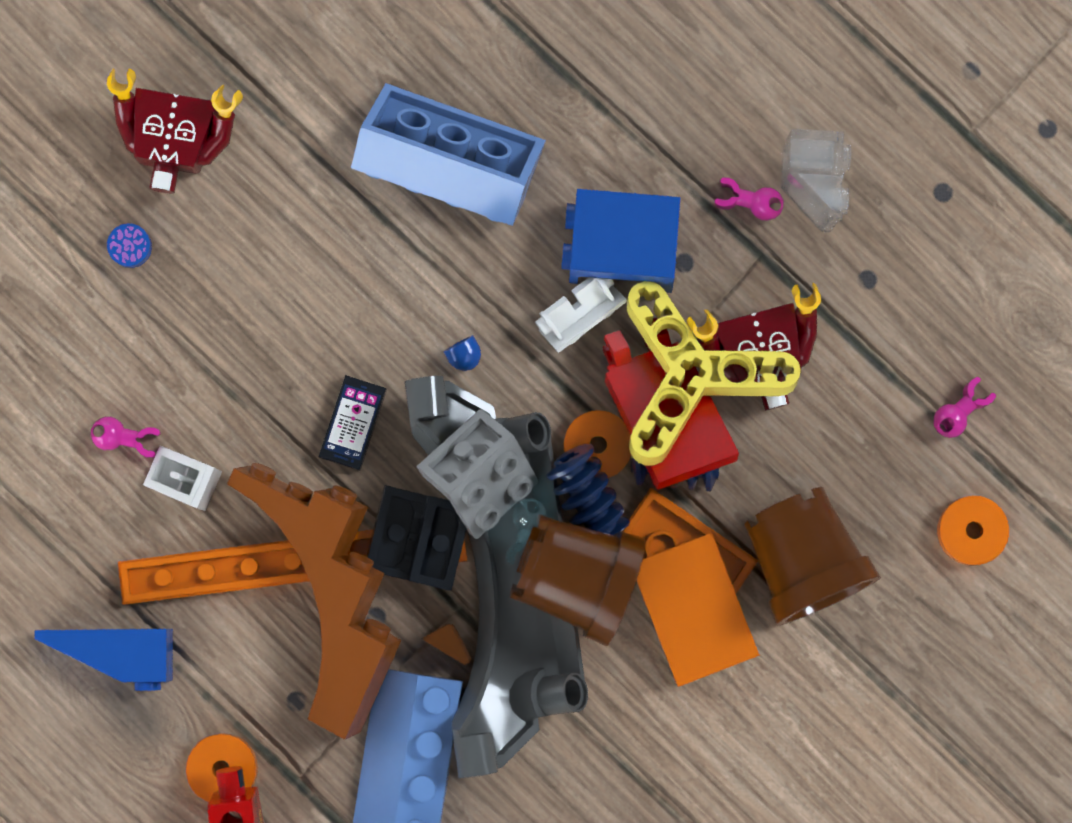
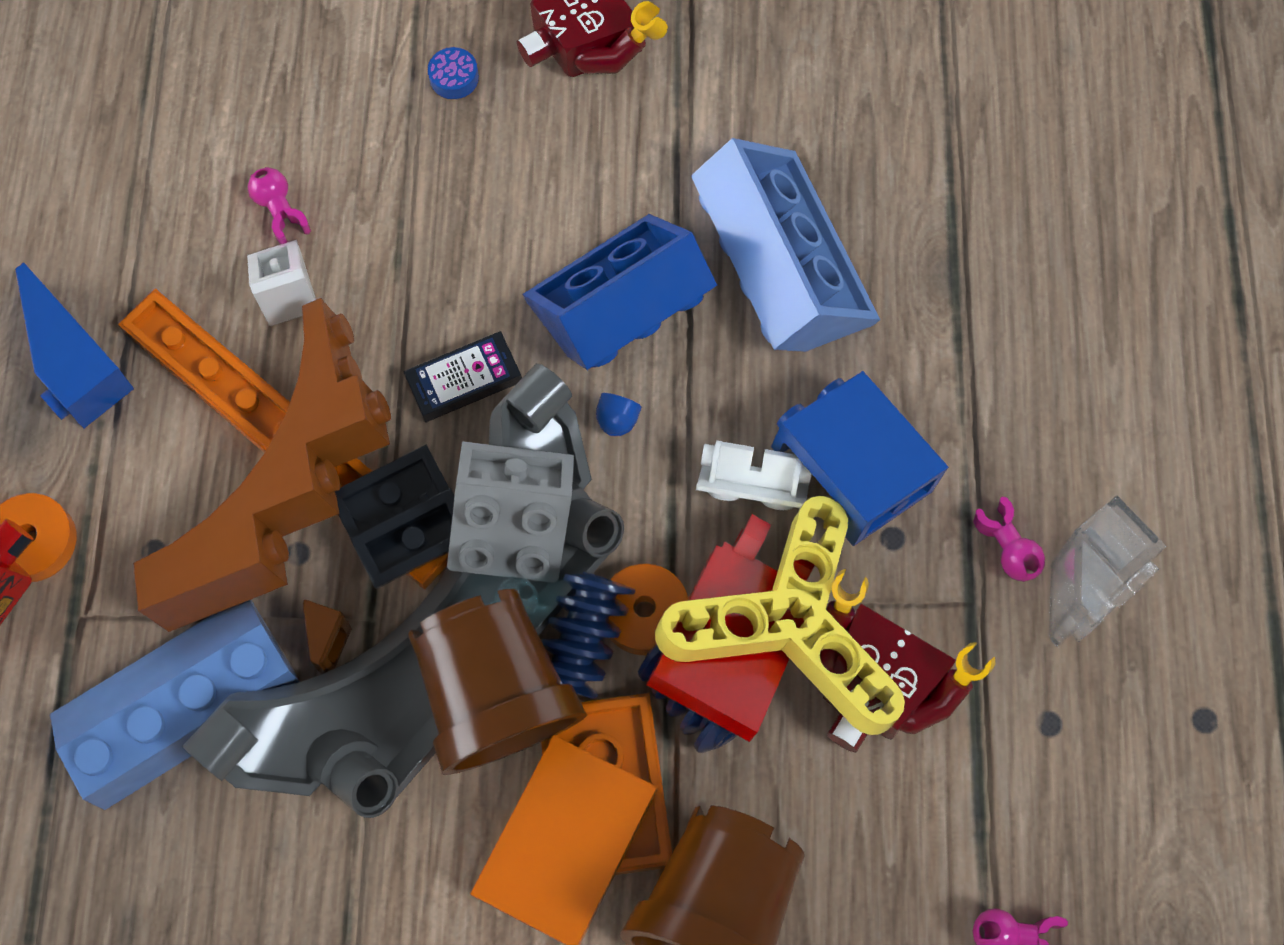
camera: 50 degrees right, 15 degrees down
none -> blue slope [522,214,718,370]

